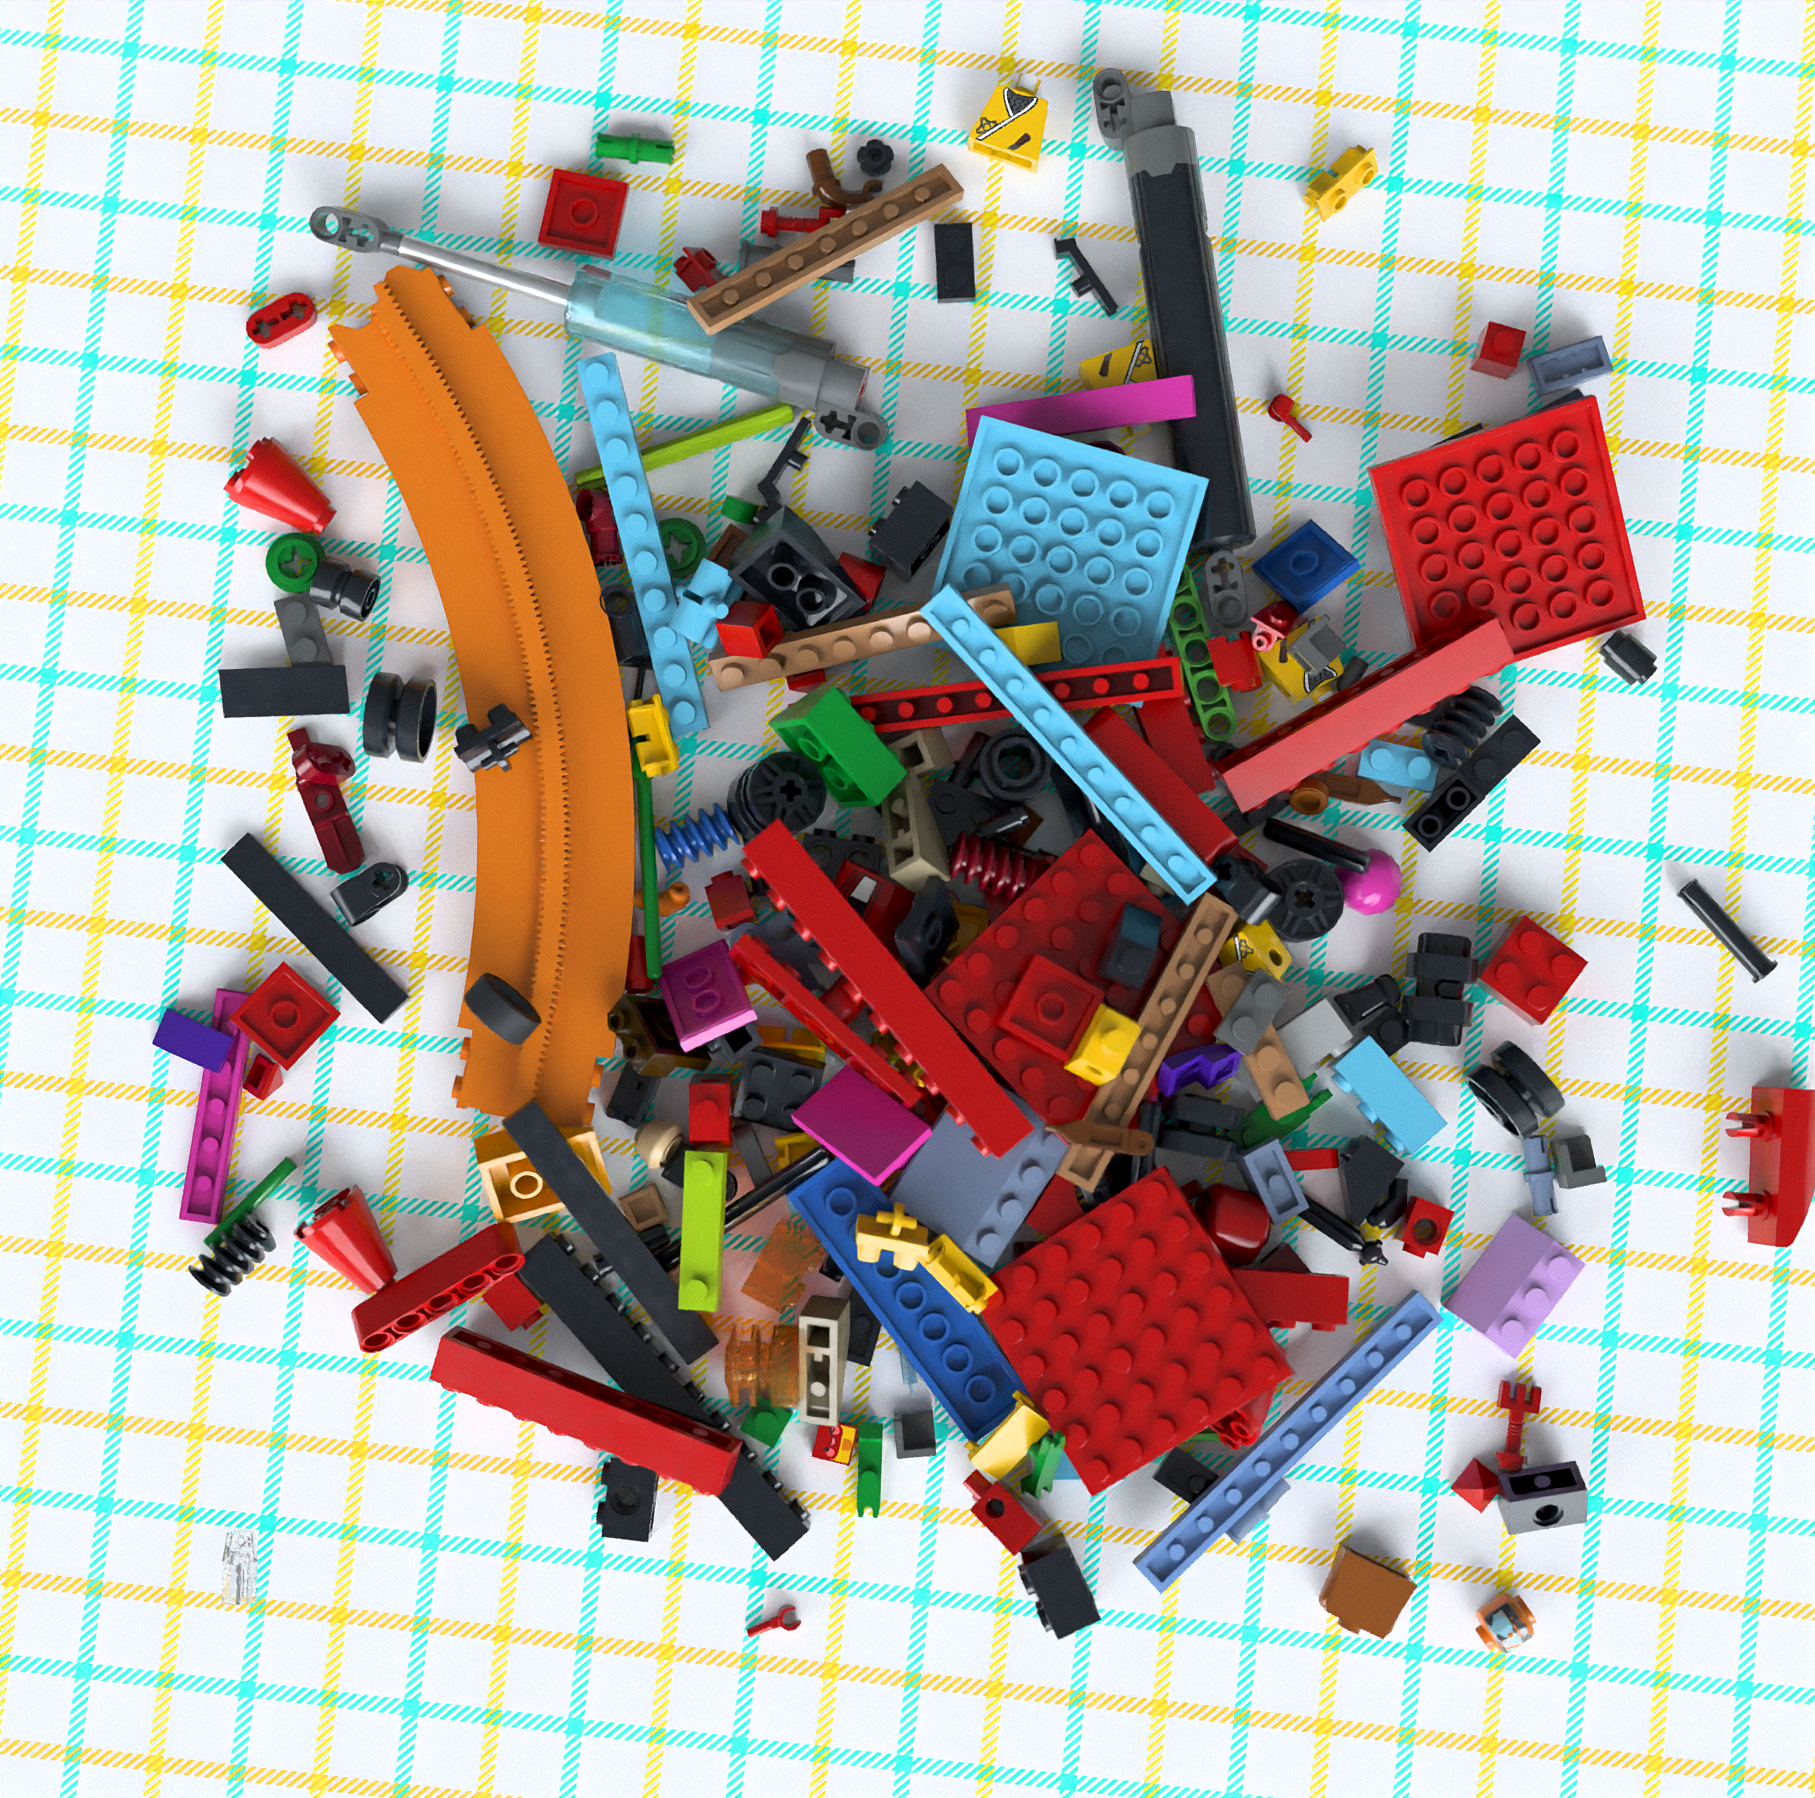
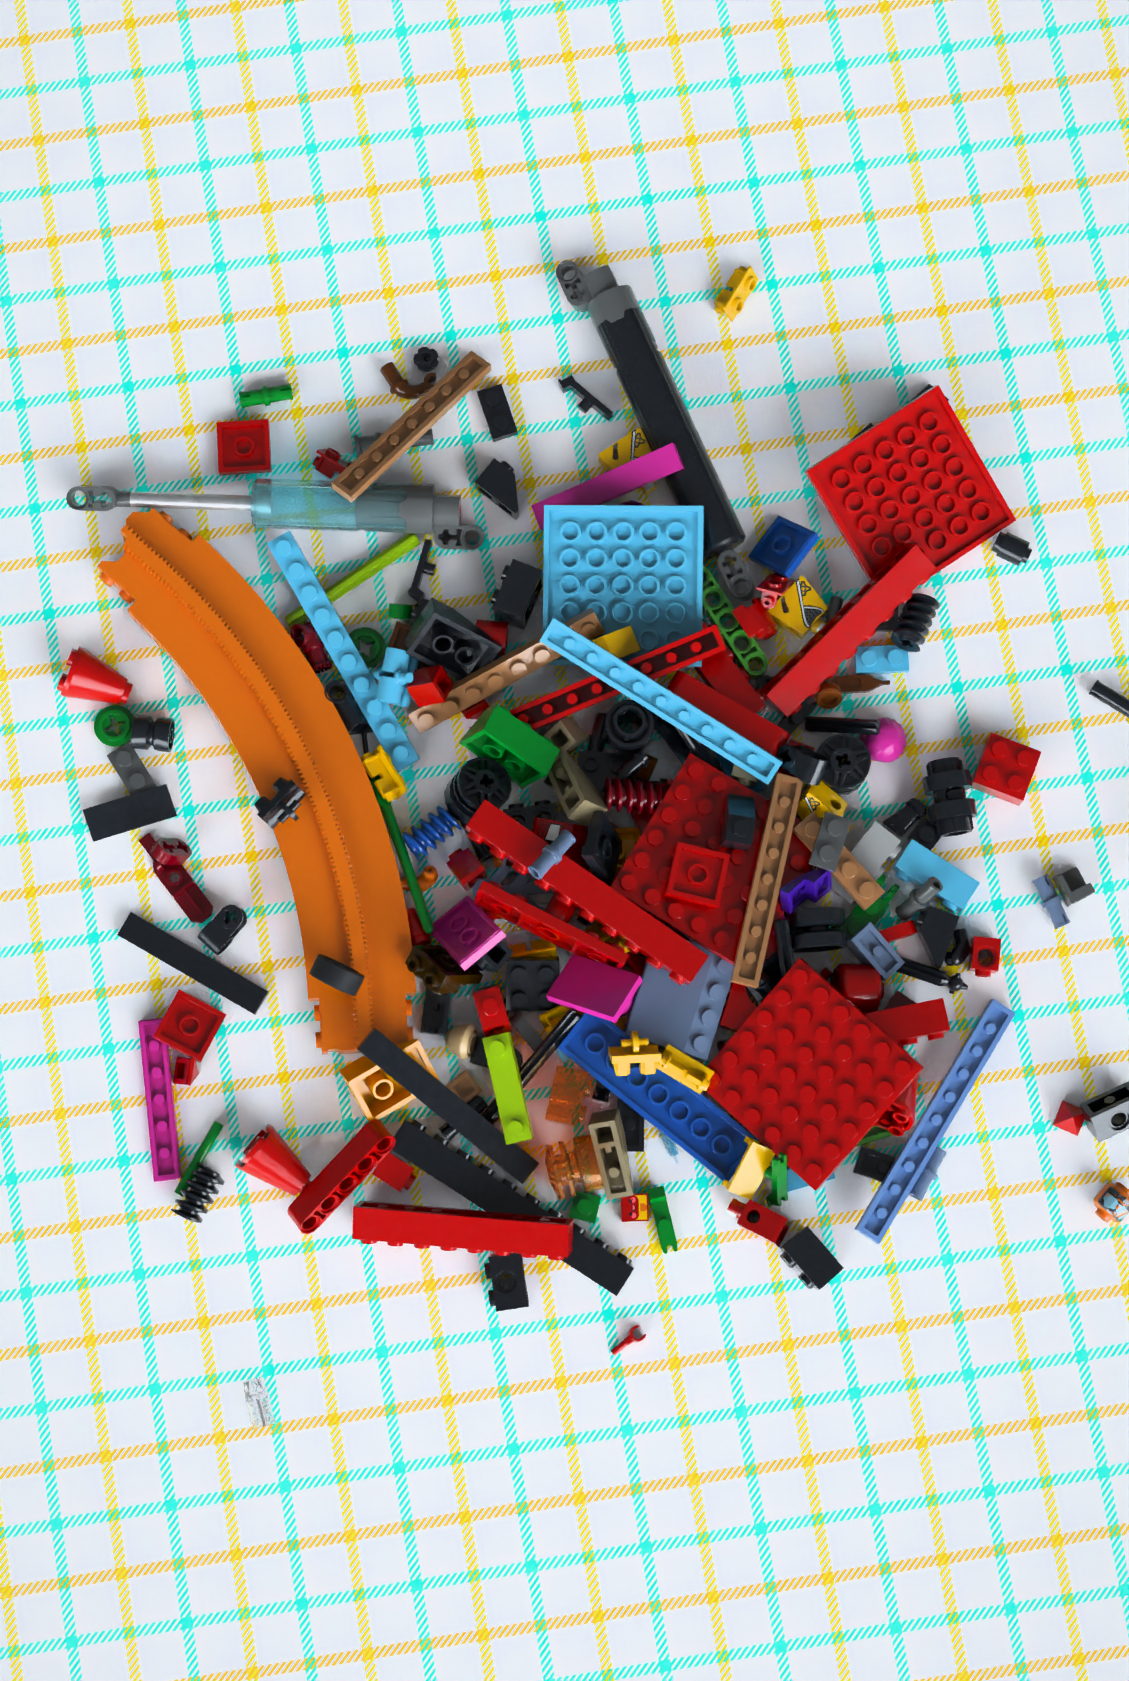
camera: 15 degrees left, 5 degrees down
dark purple slope [152,1008,235,1073] -> none
red beam [246,292,318,349] -> none
black wheel [362,671,437,764] -> none
red hinge [760,206,846,238] -> none
dark grey panel [894,1410,937,1459] -> none
yellow torso [968,73,1049,174] -> none
reddish brown piece [1044,1120,1154,1156] -> none
yellow torso [1063,1002,1141,1086] -> none
red hand [1268,394,1313,443] -> none
dark grey panel [1286,614,1346,679] -> none
dark orange torso [1318,1543,1418,1640] -> none
black slope [1402,714,1542,853] -> none
lavender slope [1443,1213,1586,1359] -> none
black wheel [1464,1040,1565,1141] -> none
red brick [1470,321,1527,380] -> none
red hinge [1495,1380,1542,1471] -> none
sand blue plate [1526,335,1614,397] -> none
none -> black slope [475,458,519,520]
none -> sand blue pin [528,830,576,880]
none -> dark grey pin [895,877,943,921]

